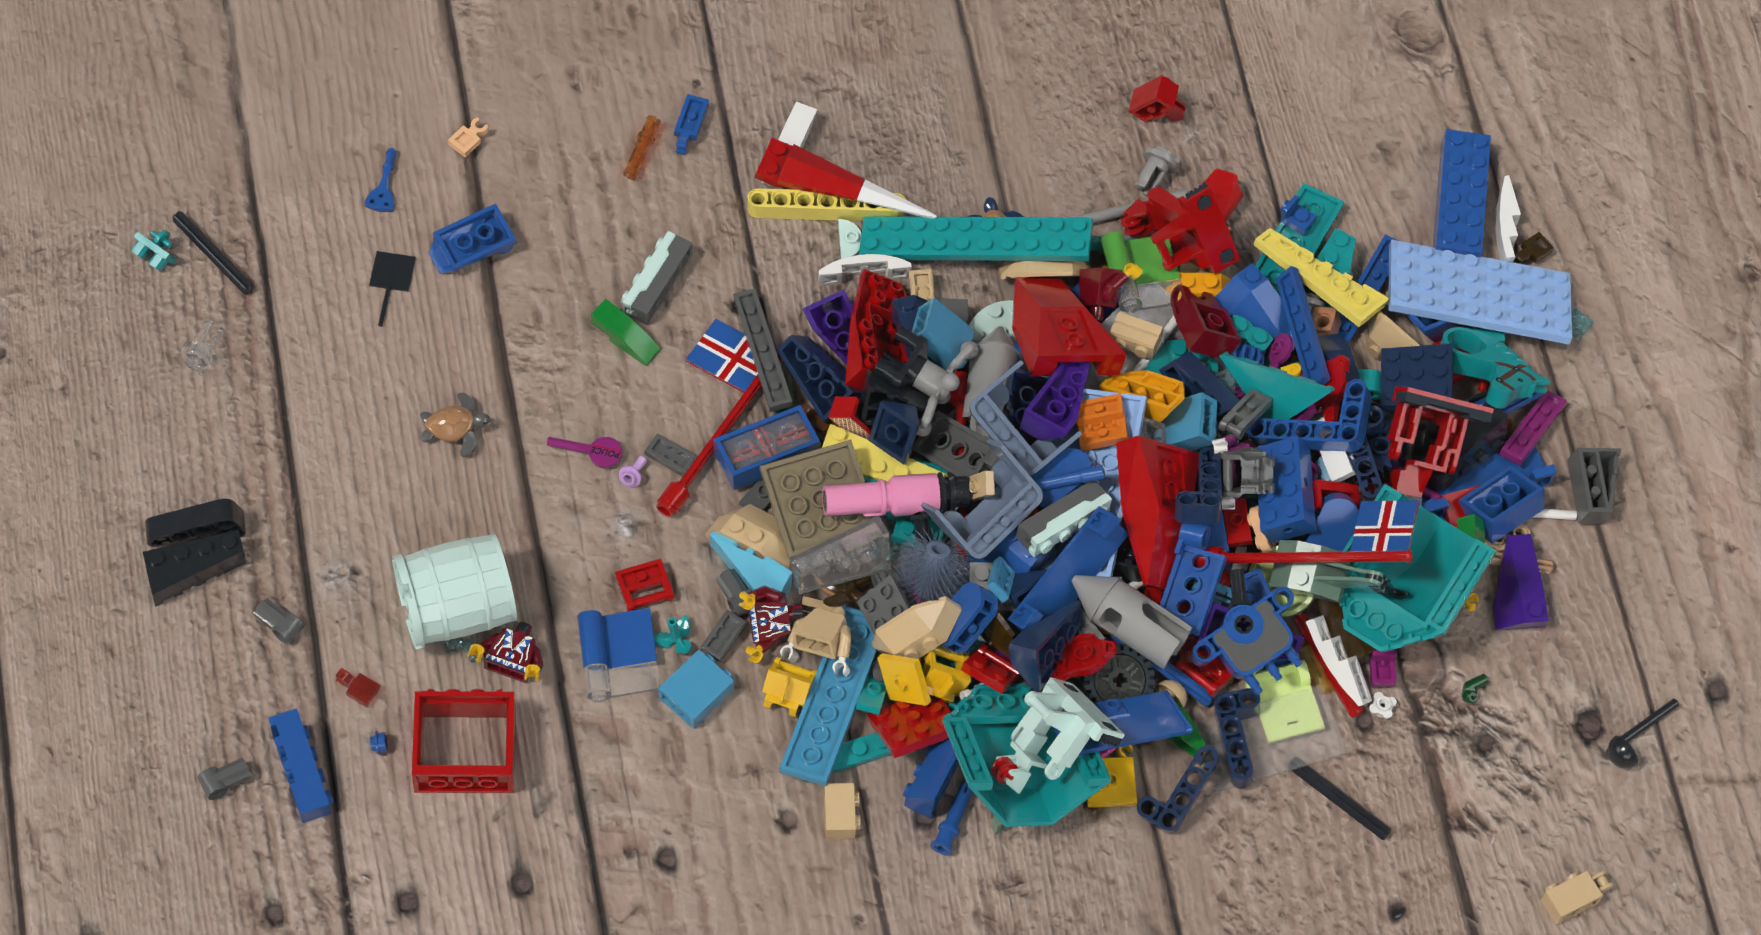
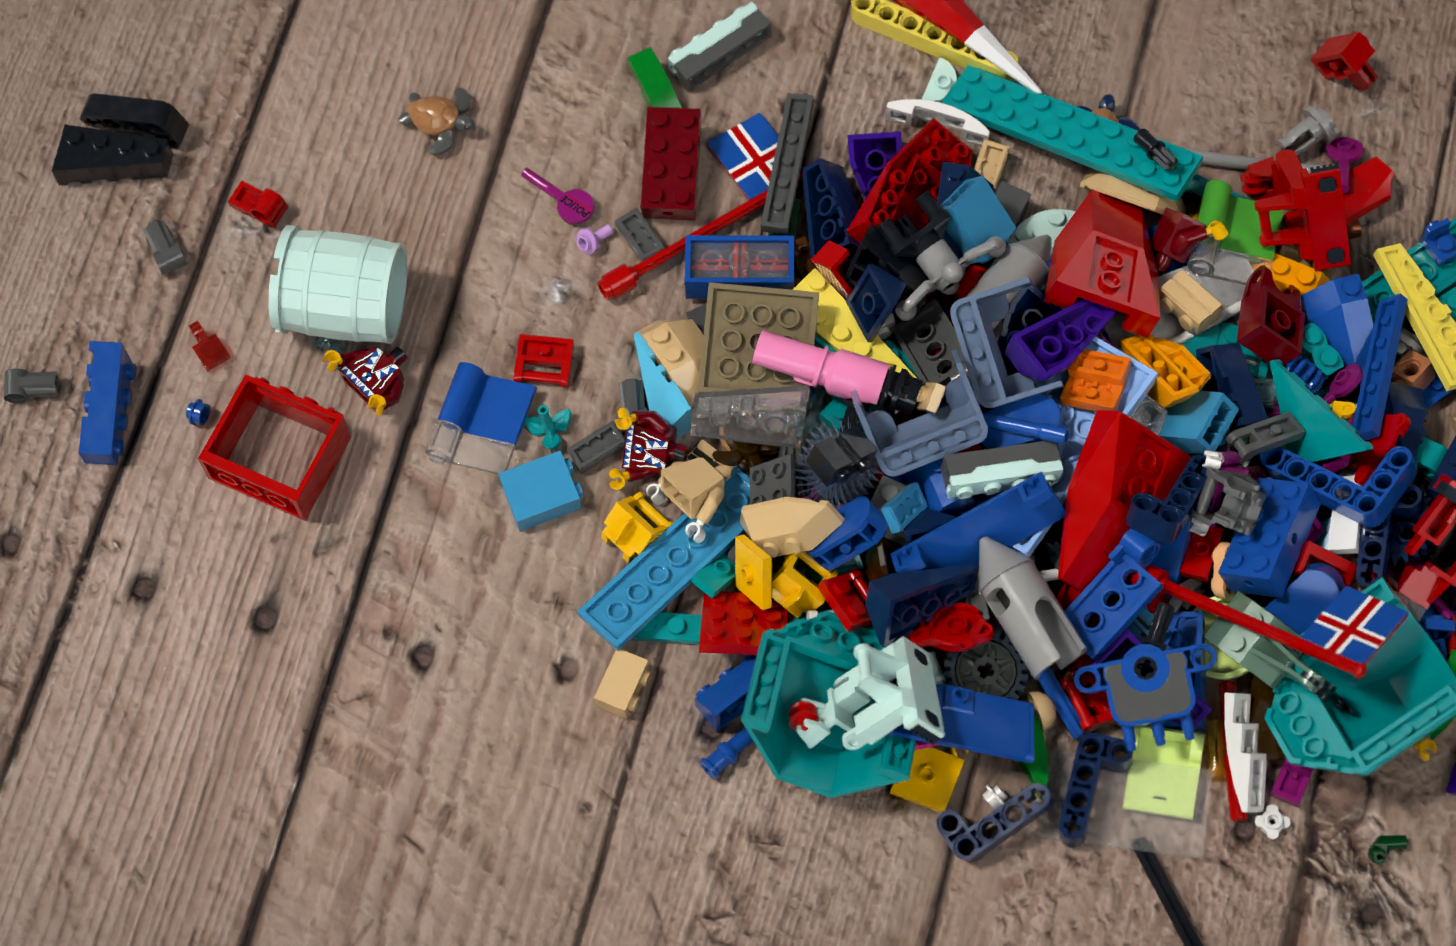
camera: 35 degrees right, 5 degrees up
none -> red plate [227,180,288,228]
none -> dark red brick [641,107,702,221]
none -> black brick [806,425,878,487]
none -> white plate [982,784,1009,809]
none -> black axle [1133,128,1178,172]
none -> magenta piece [1326,137,1364,194]

